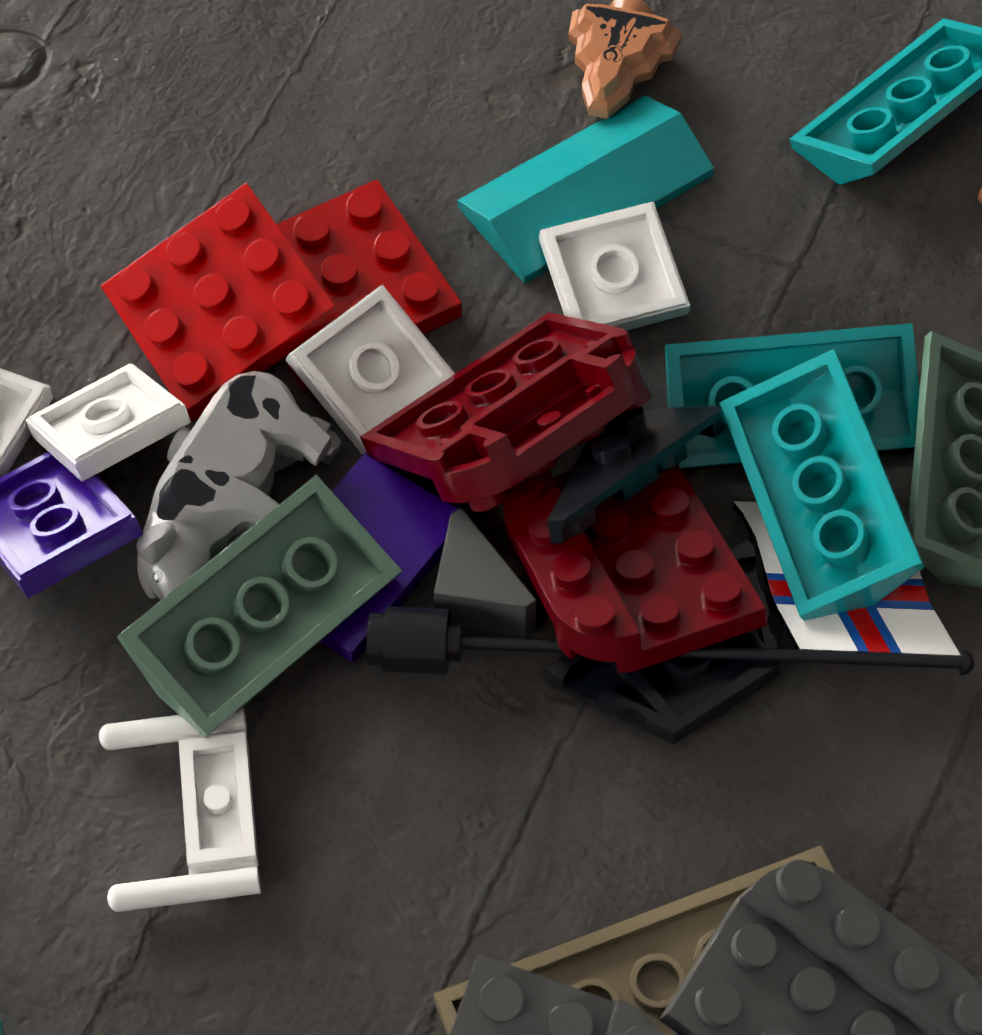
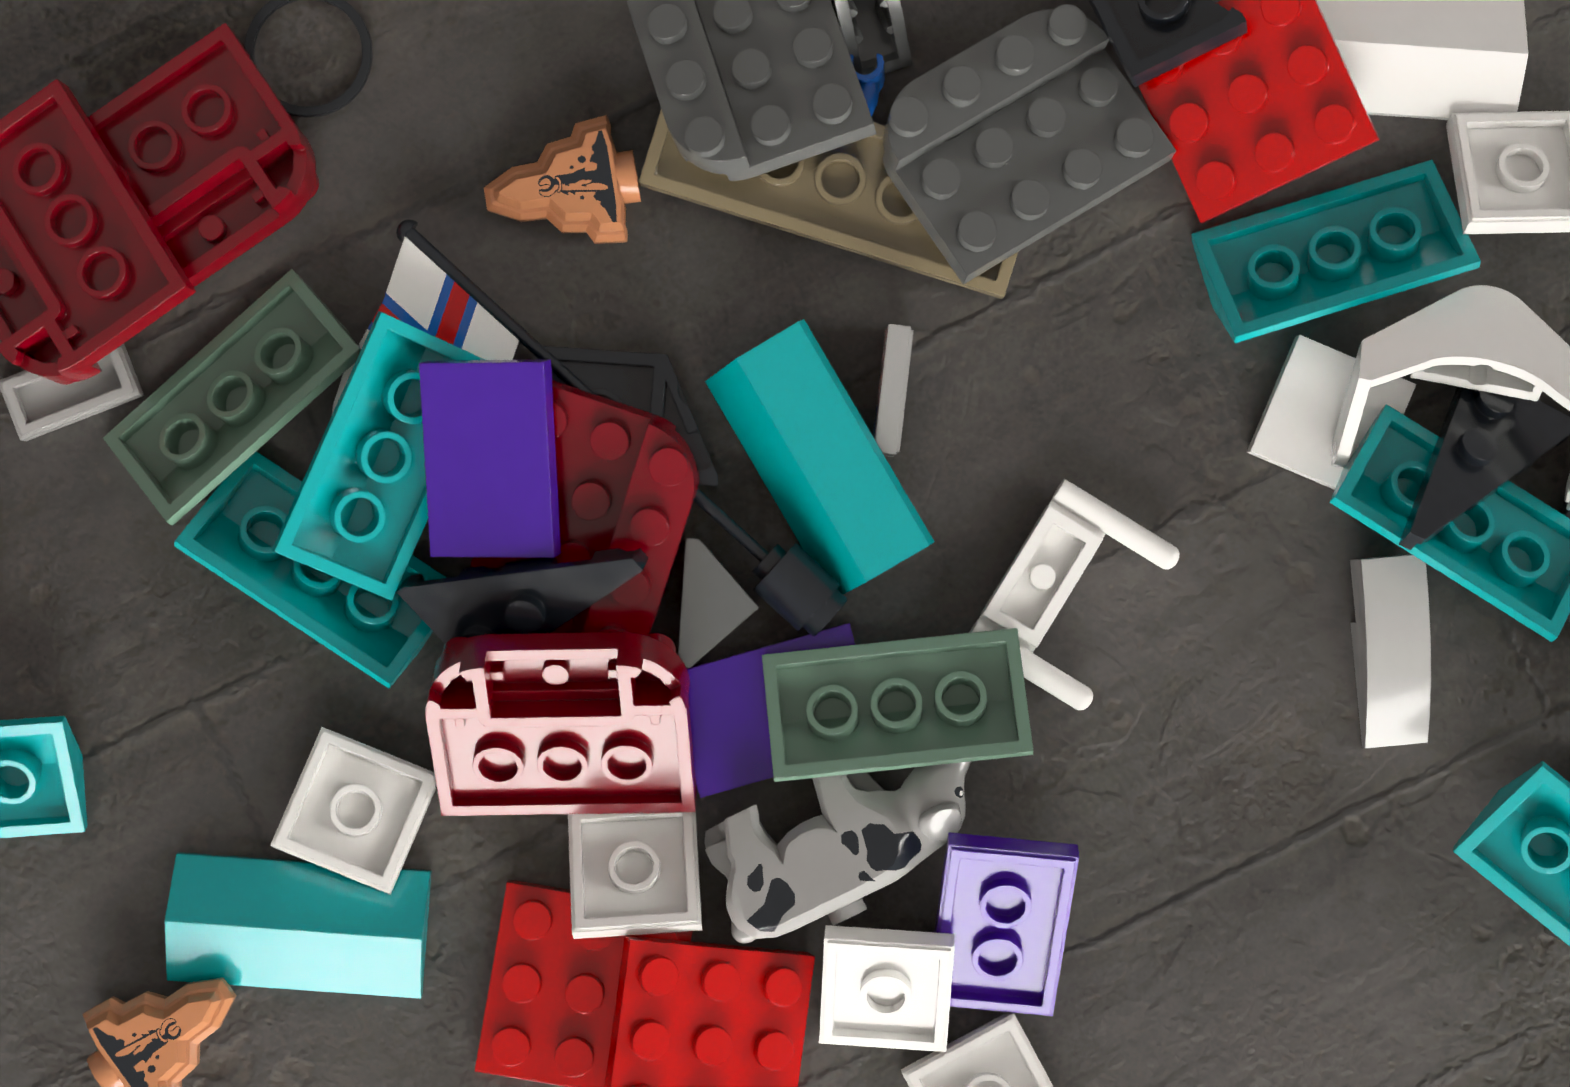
camera: 145 degrees left, 30 degrees up
none -> dark purple tile [419,359,561,558]
none -> nougat rock [484,115,641,244]
none -> teal slope [705,319,935,594]
none -> light grey tile [873,324,914,457]

